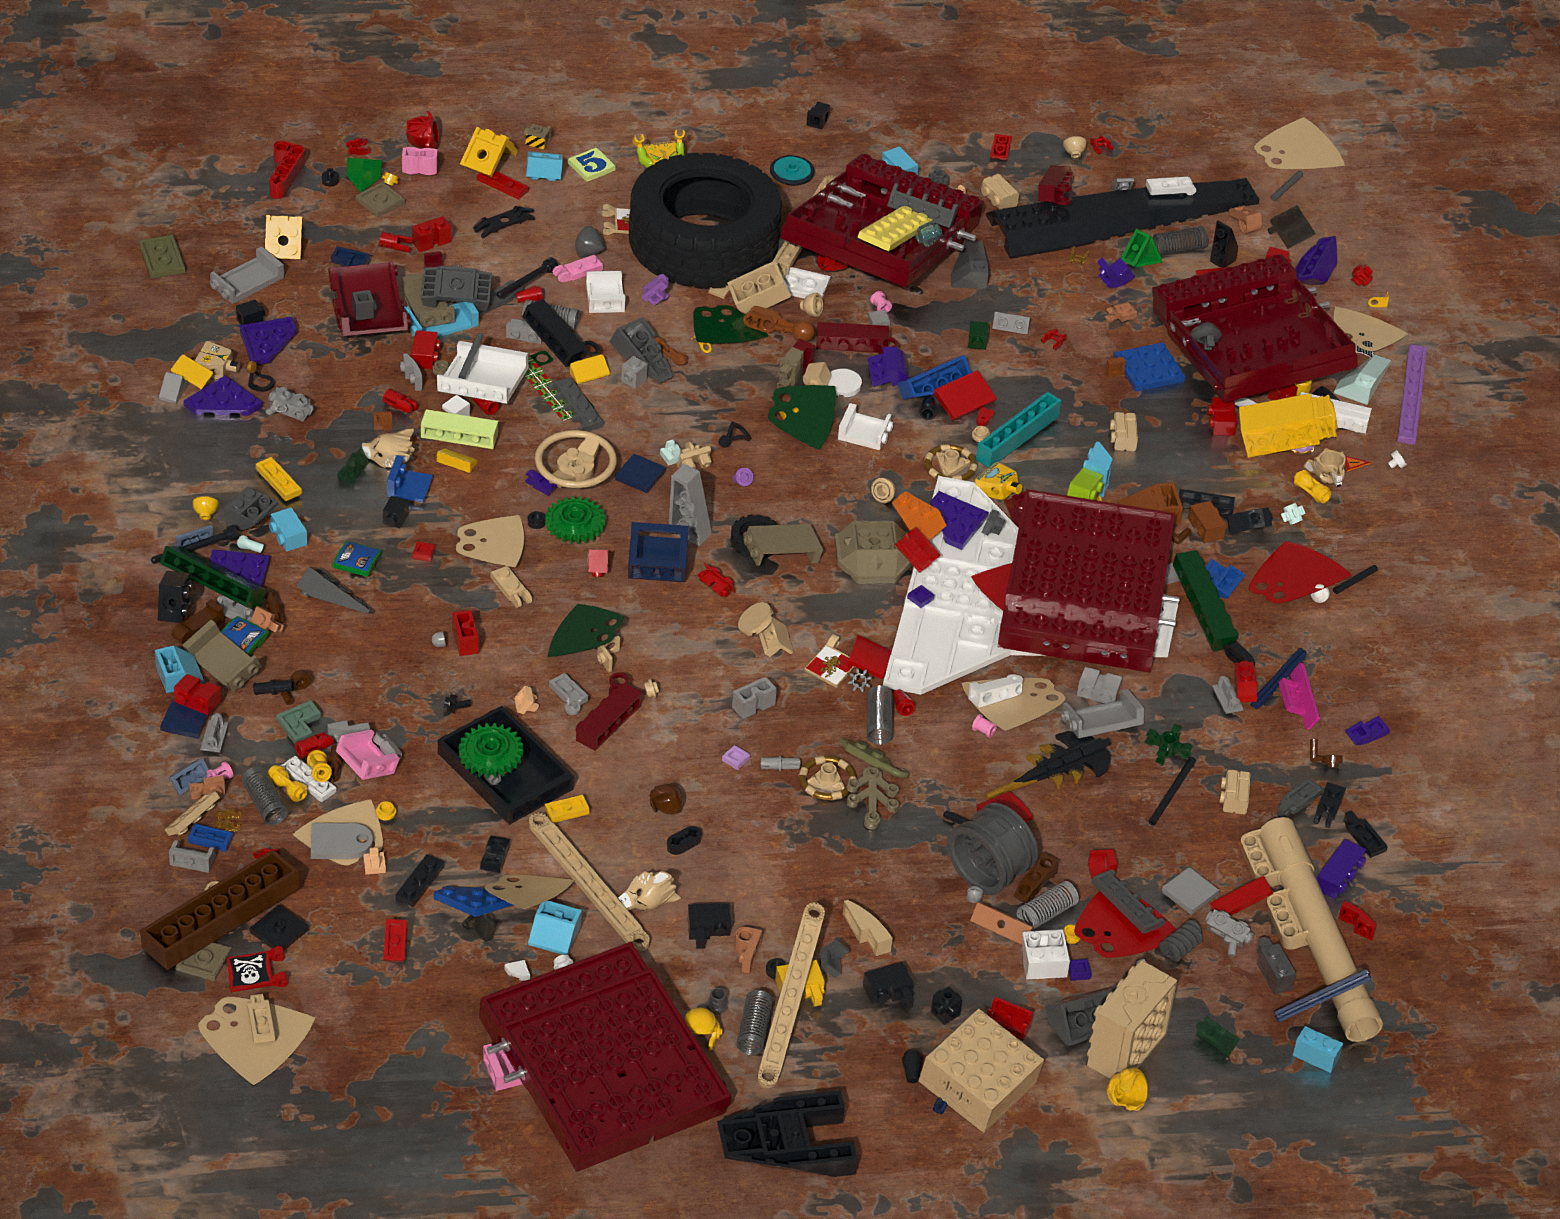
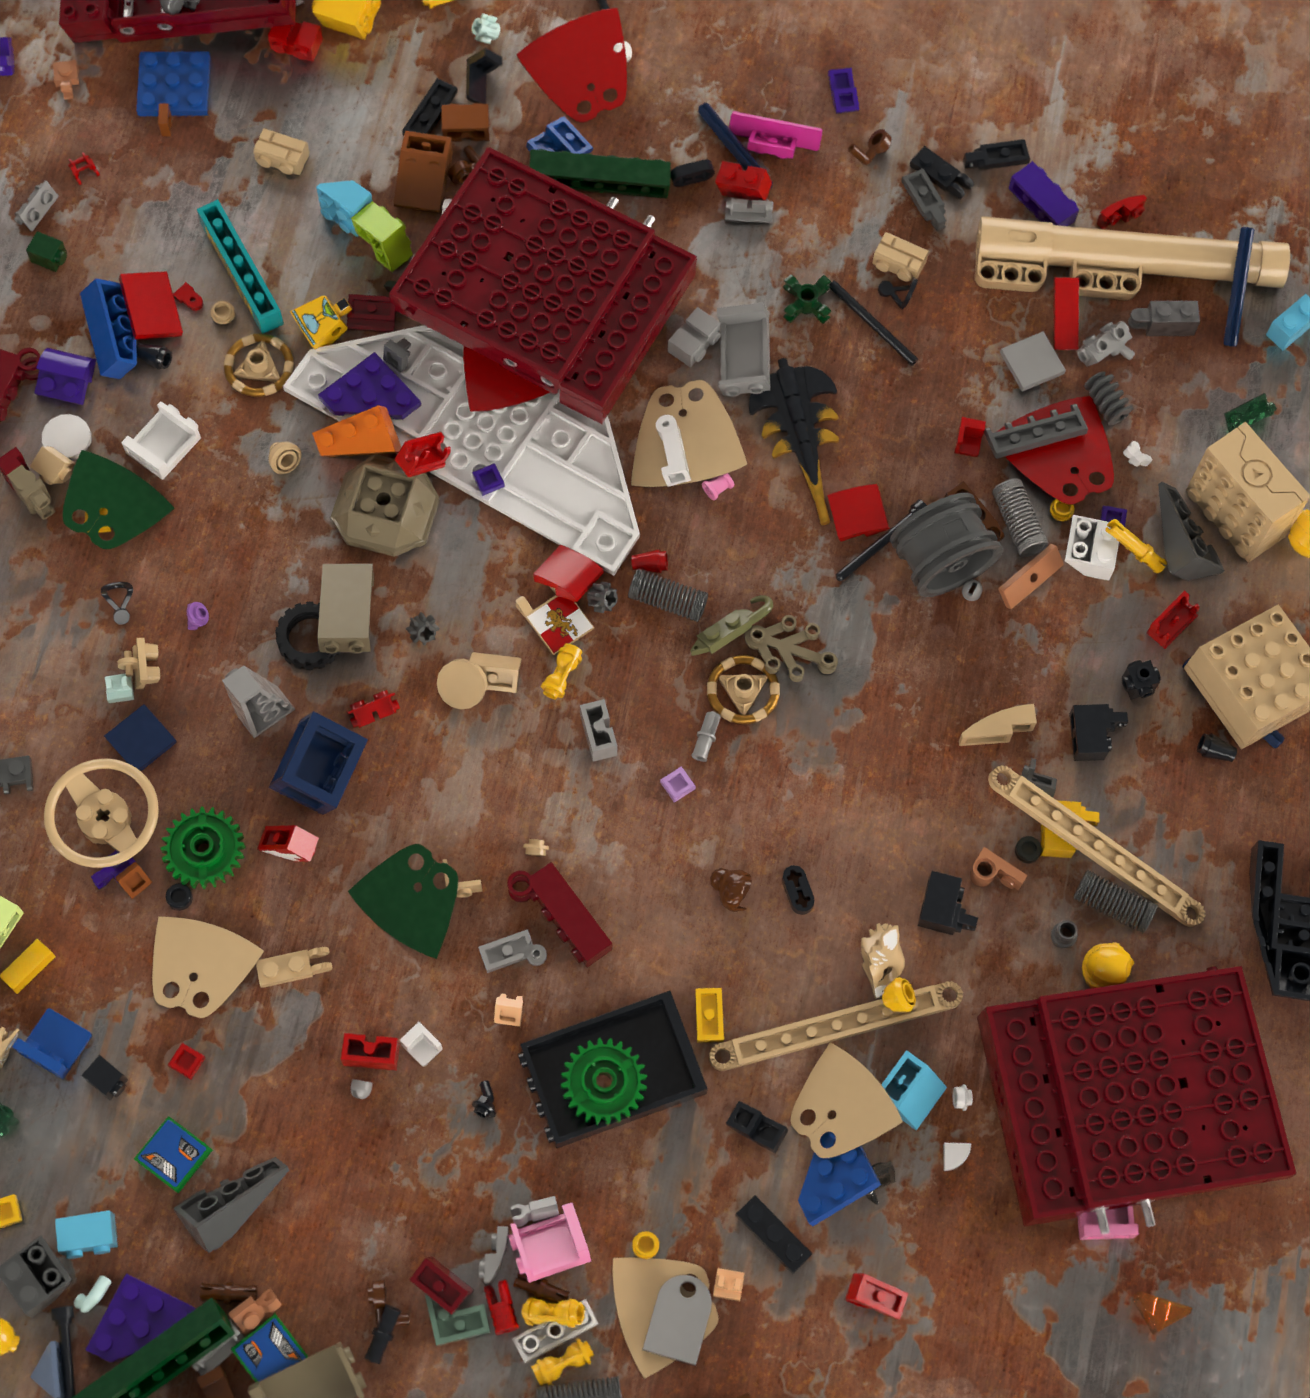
camera: 70 degrees left, 25 degrees up
none -> dark orange tile [115,862,153,899]
none -> white panel [400,1022,443,1067]
none -> dark grey gear [406,612,440,645]
none -> dark red panel [409,1256,474,1315]
none -> yellow piece [541,643,583,700]
none -> black piece [878,277,918,309]
none -> yellow cone [882,977,916,1012]
none -> yellow pin [1105,519,1167,573]
none -> clear orange slope [1132,1291,1192,1334]

